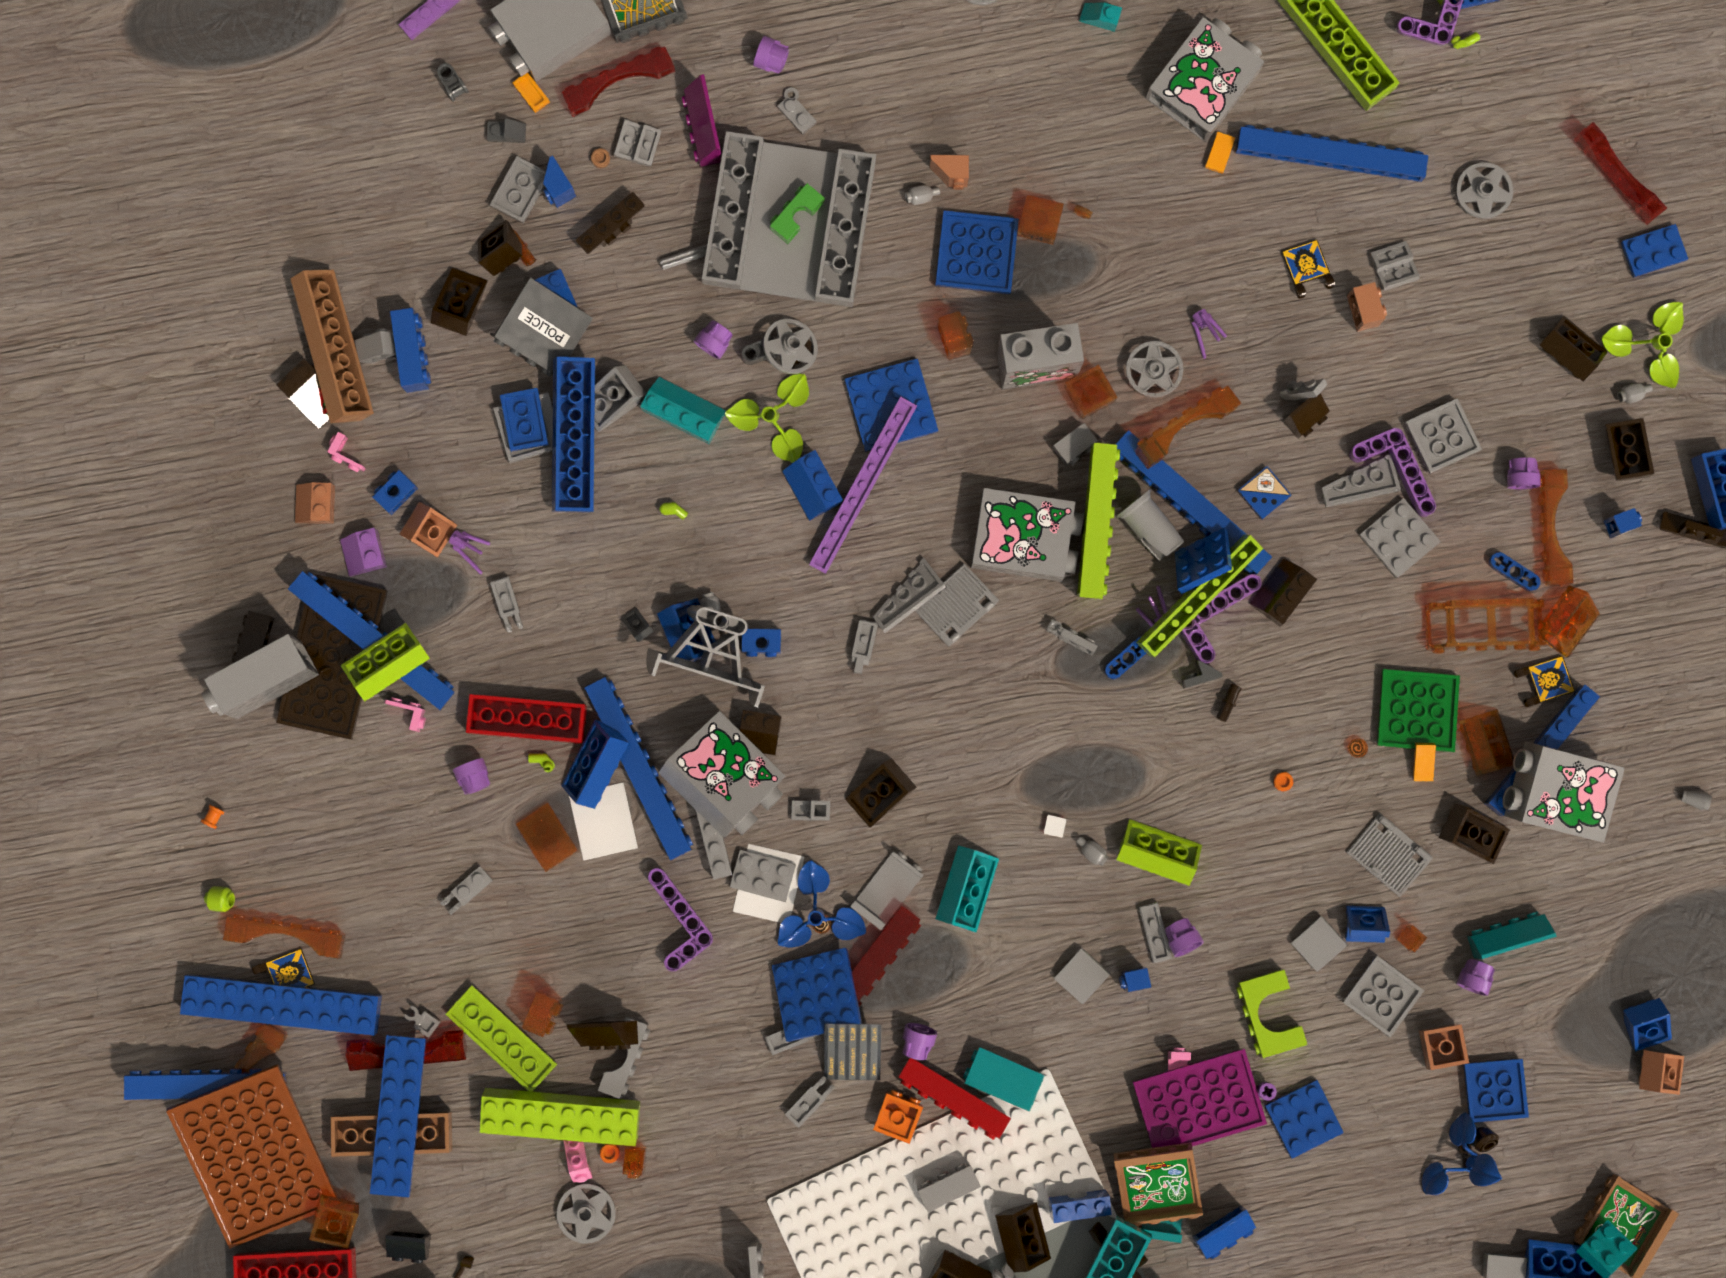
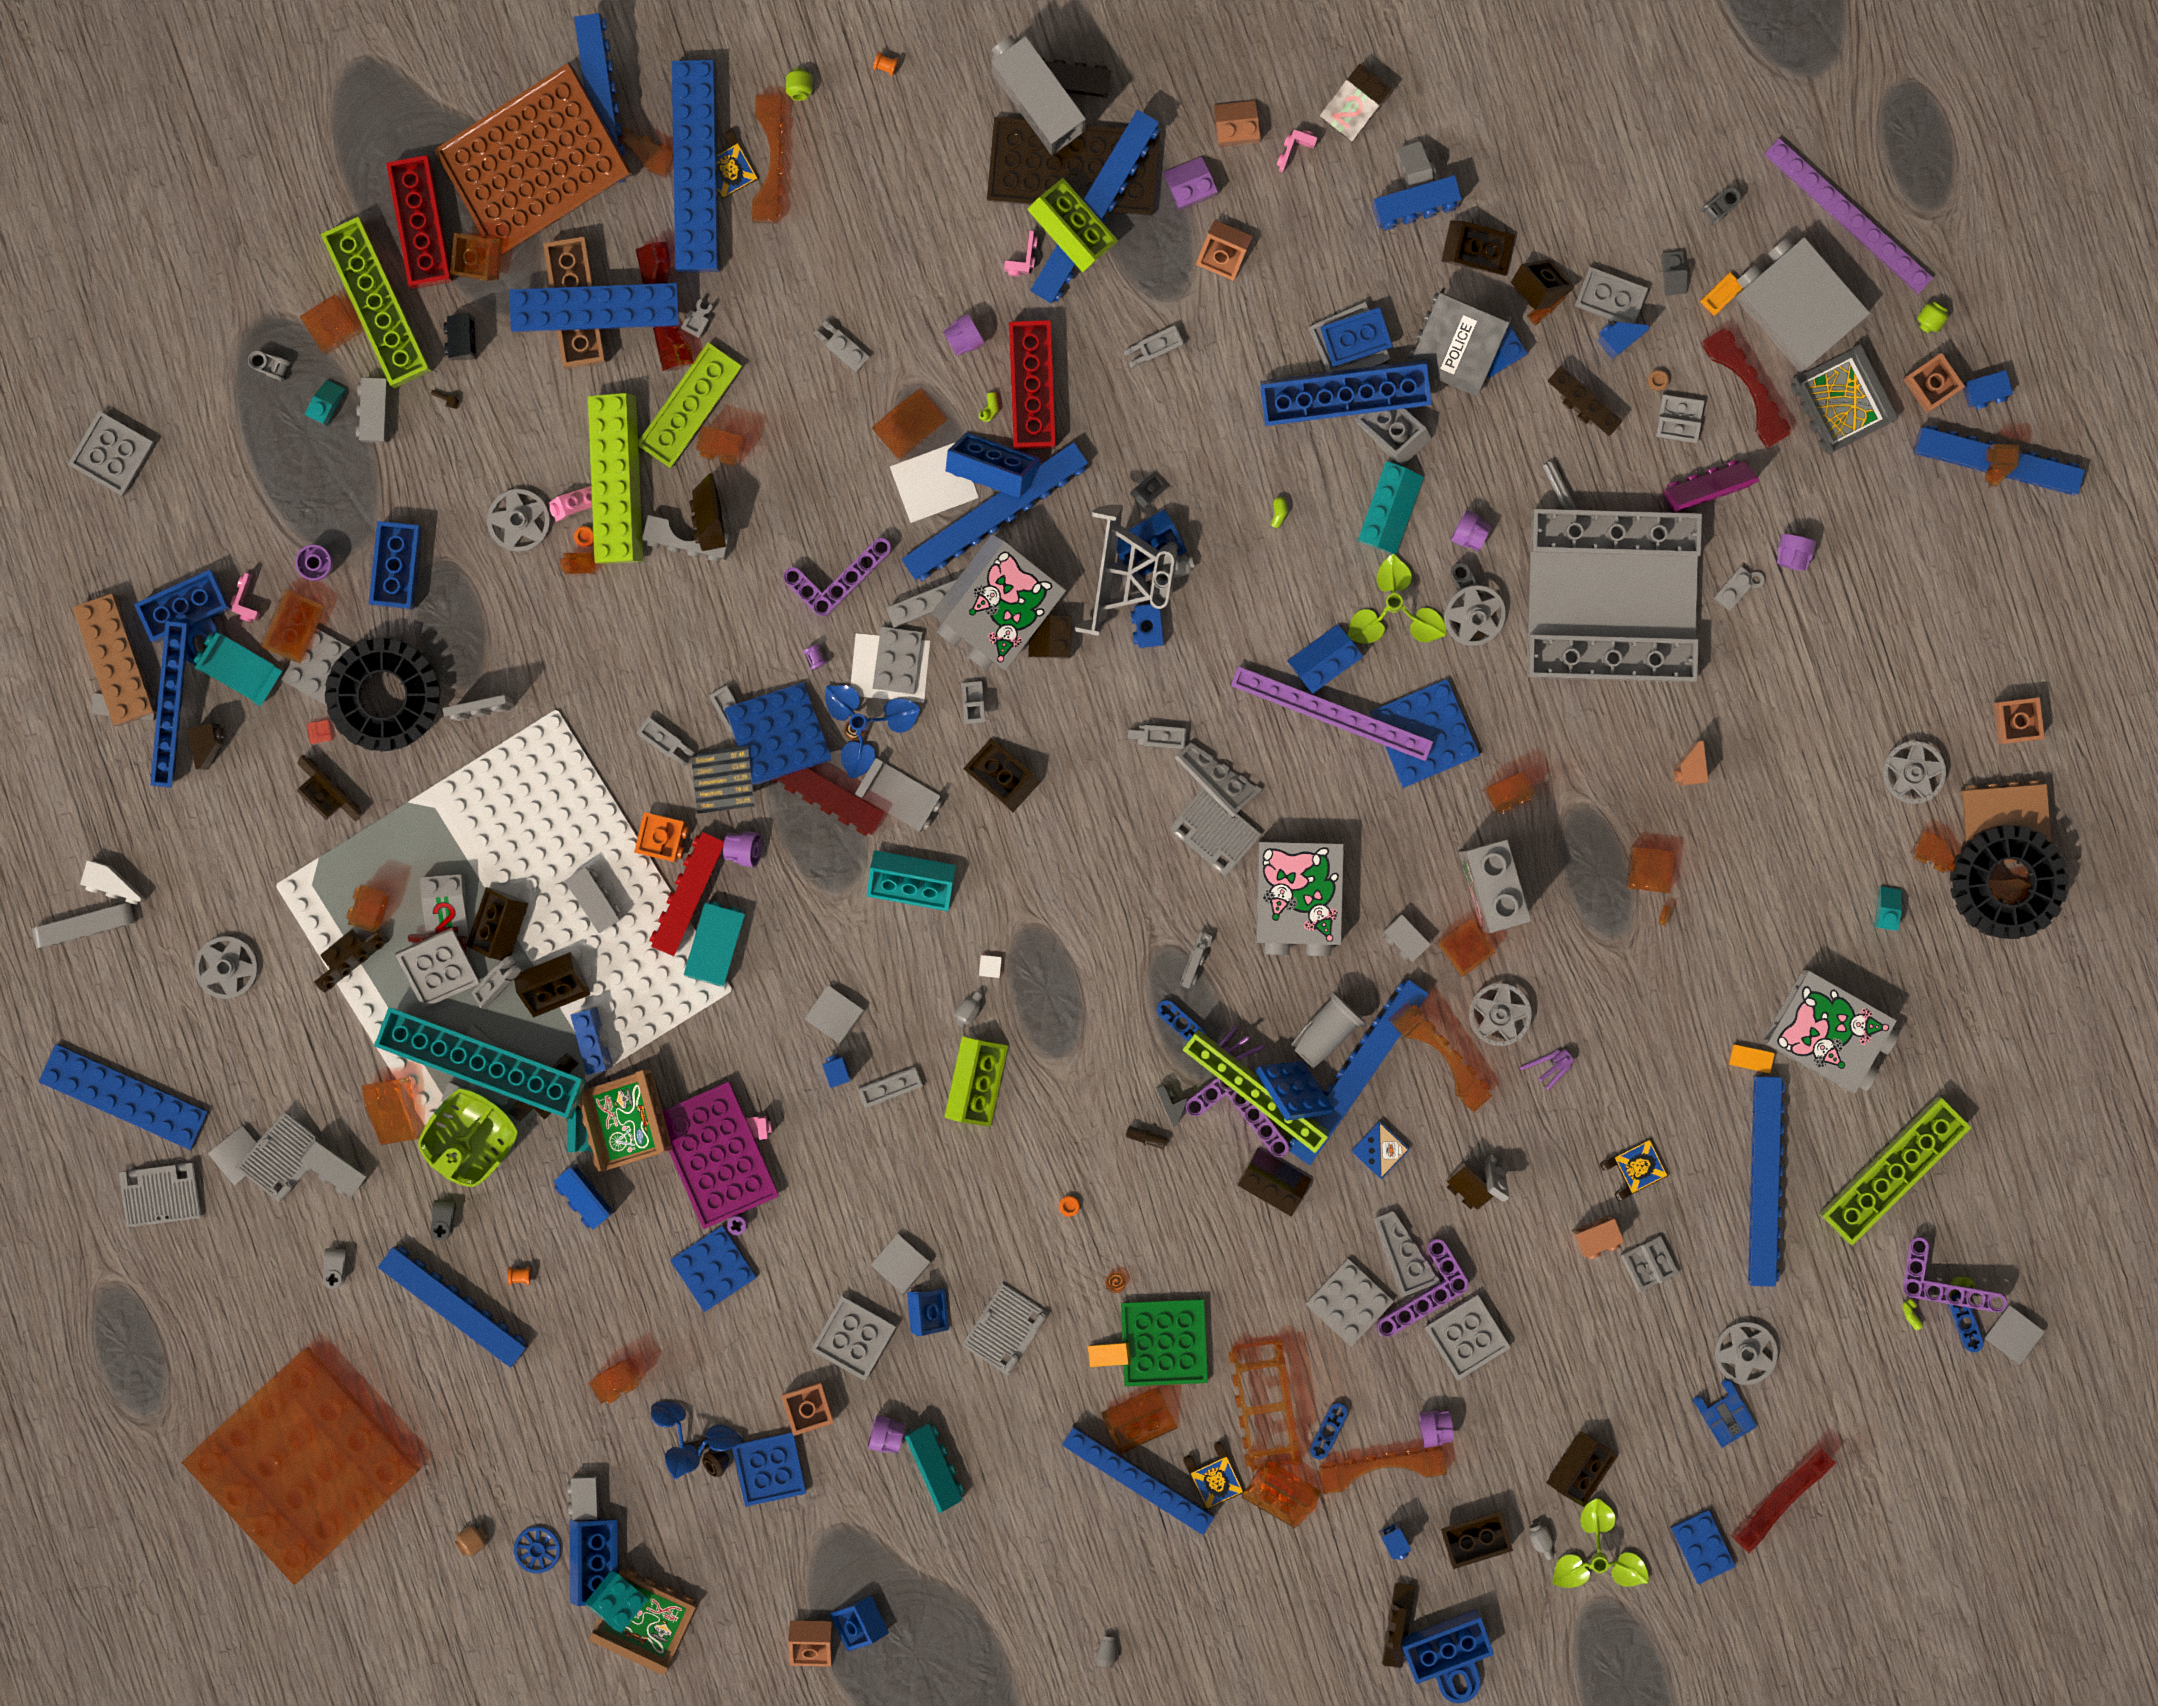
camera: 85 degrees right, 5 degrees up
medium nougat brick [291,270,374,423] -> none
blue brick [373,470,418,516] -> none
medium lavender plant [449,530,490,574] -> none
bright green arch [770,183,825,245] -> none
light grey plant [905,185,940,205] -> none
blue plate [935,210,1019,294] -> none
lime brick [1077,443,1120,599] -> none
medium lavender piece [1165,918,1204,957] -> none
lime arch [1236,969,1308,1058] -> none
clear orange panel [1396,925,1427,953] -> none
dark brown slope [1439,803,1510,864] -> none
brick [1503,741,1625,843] -> none
none -> clear orange brick [588,1357,641,1404]
none -> medium lavender bush [803,644,828,671]
none -> blue flag [1693,1379,1757,1448]

